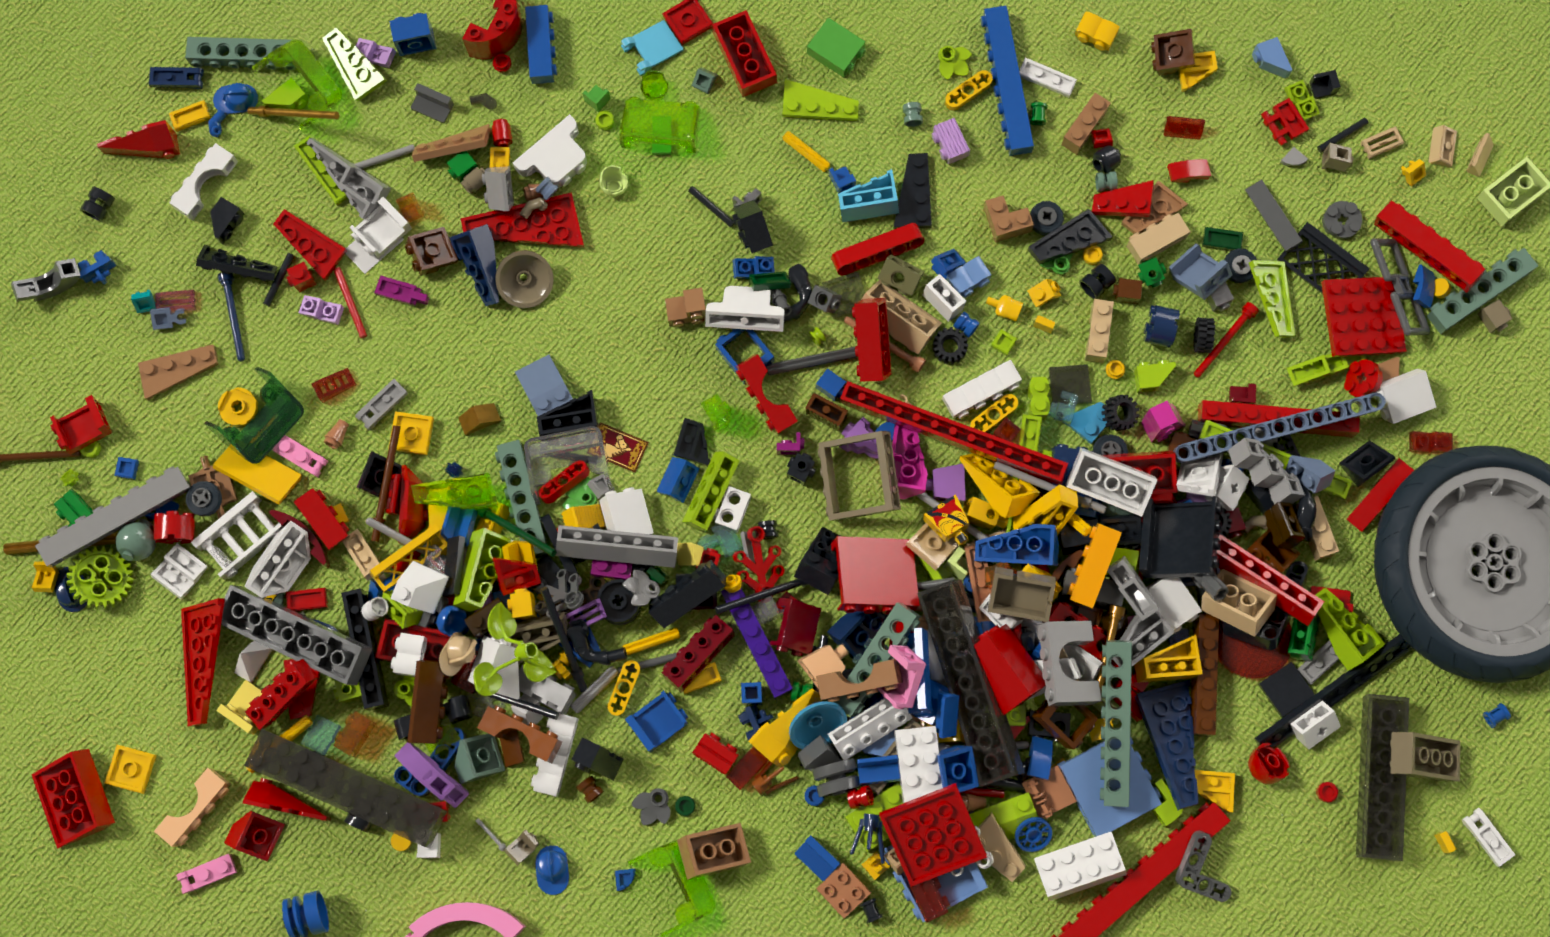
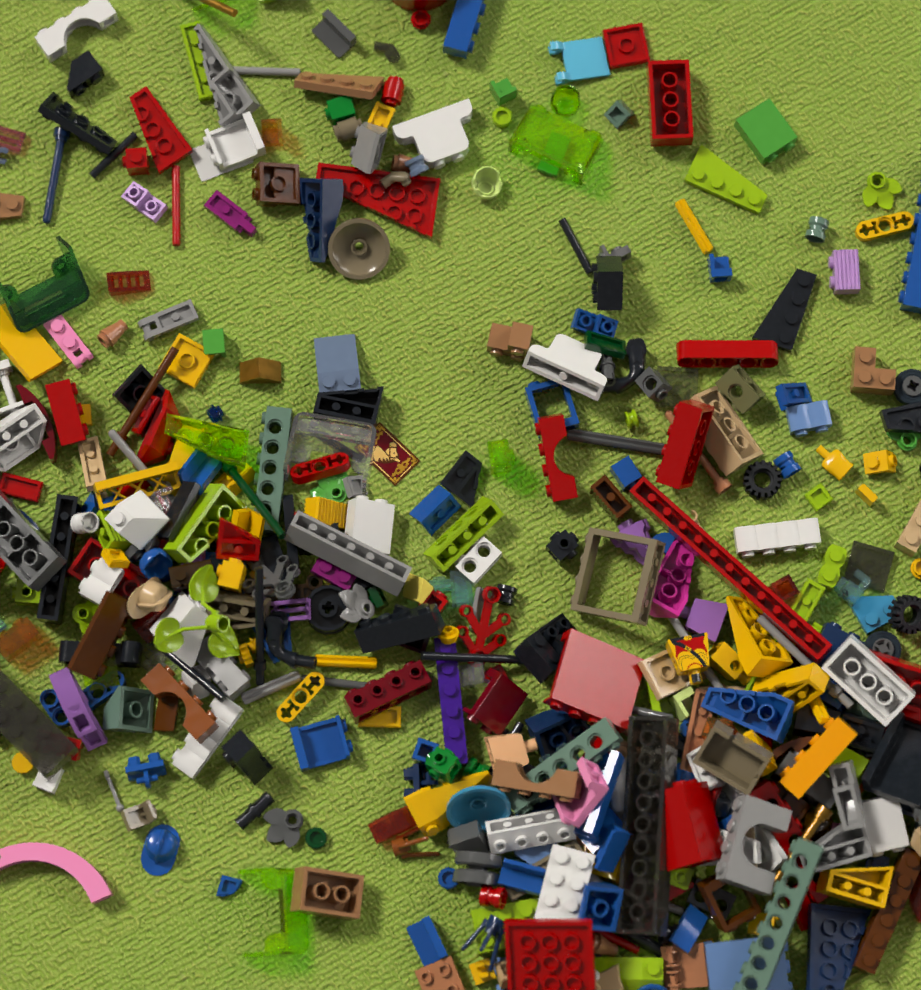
camera: 15 degrees right, 0 degrees up
yellow plate [218,387,258,427] -> none
reddish brown wheel [576,776,604,804] -> none
red brick [692,732,739,776] -> none
magenta bracket [777,432,804,455] -> none
medium azure wedge [838,169,899,222] -> none
white brick [922,274,966,322] -> none
yellow beam [970,394,1018,433] -> none
none -> yellow tile [101,549,130,568]
none -> blue hips [125,752,167,789]
none -> bright green panel [202,328,226,358]
none -> black pin [234,791,275,830]
none -> green brick [425,747,462,784]

